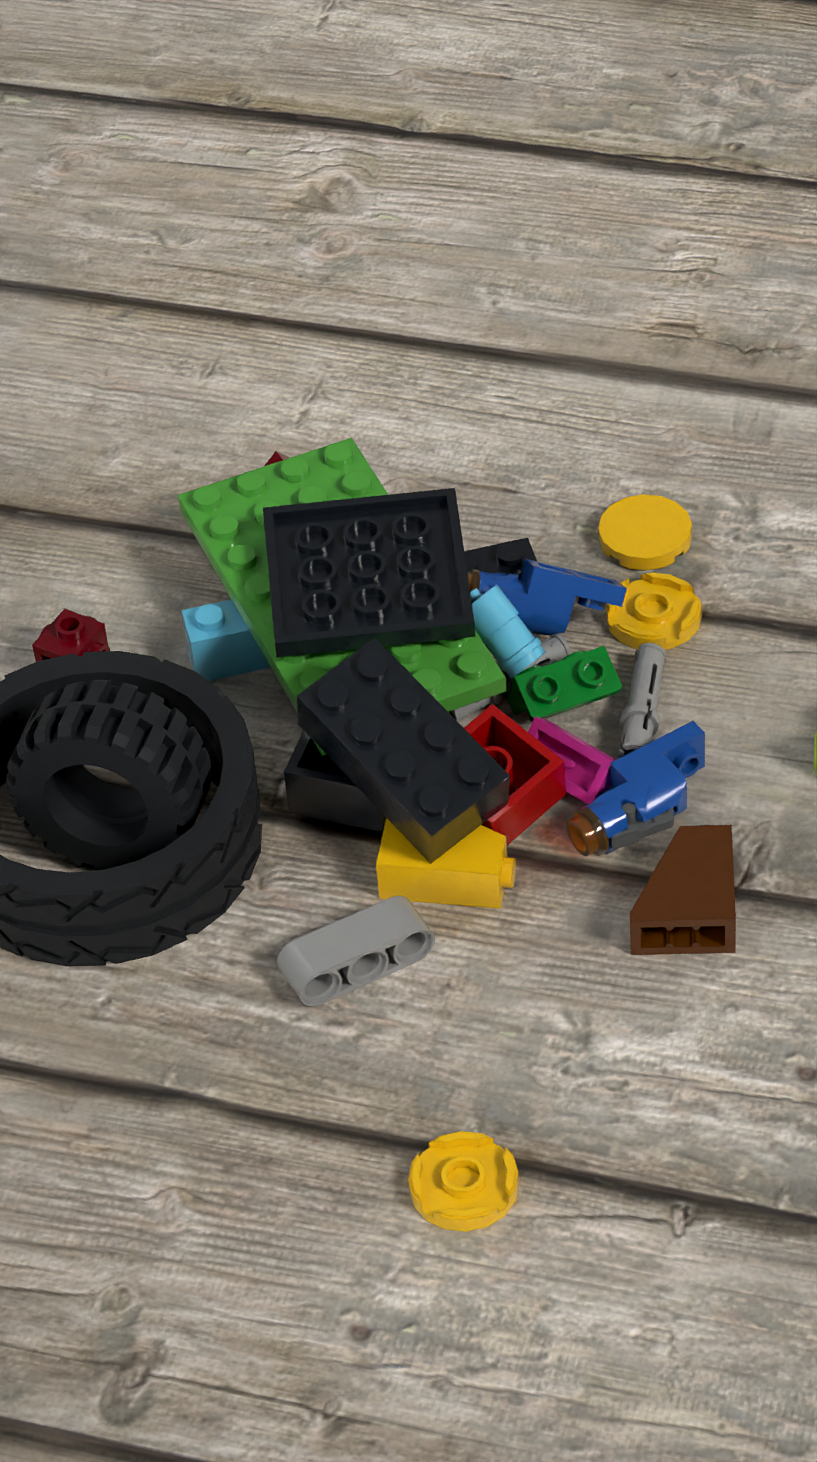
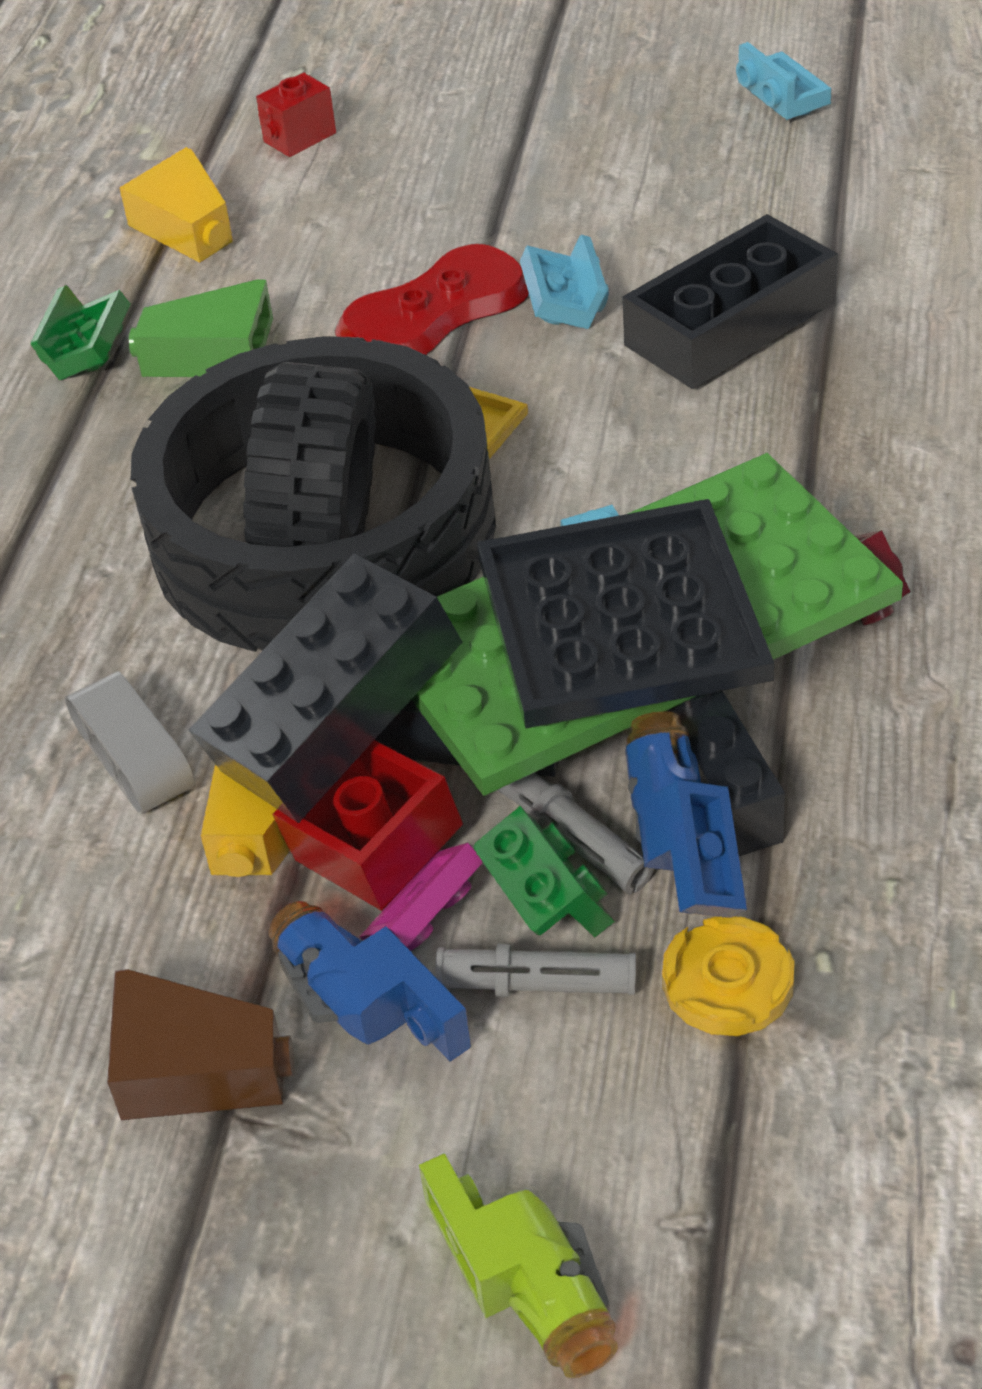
camera: 85 degrees right, 0 degrees up
dark red brick [32,609,110,662] -> none
medium azure piece [470,585,546,679] -> none
yellow tile [598,494,692,570] -> none

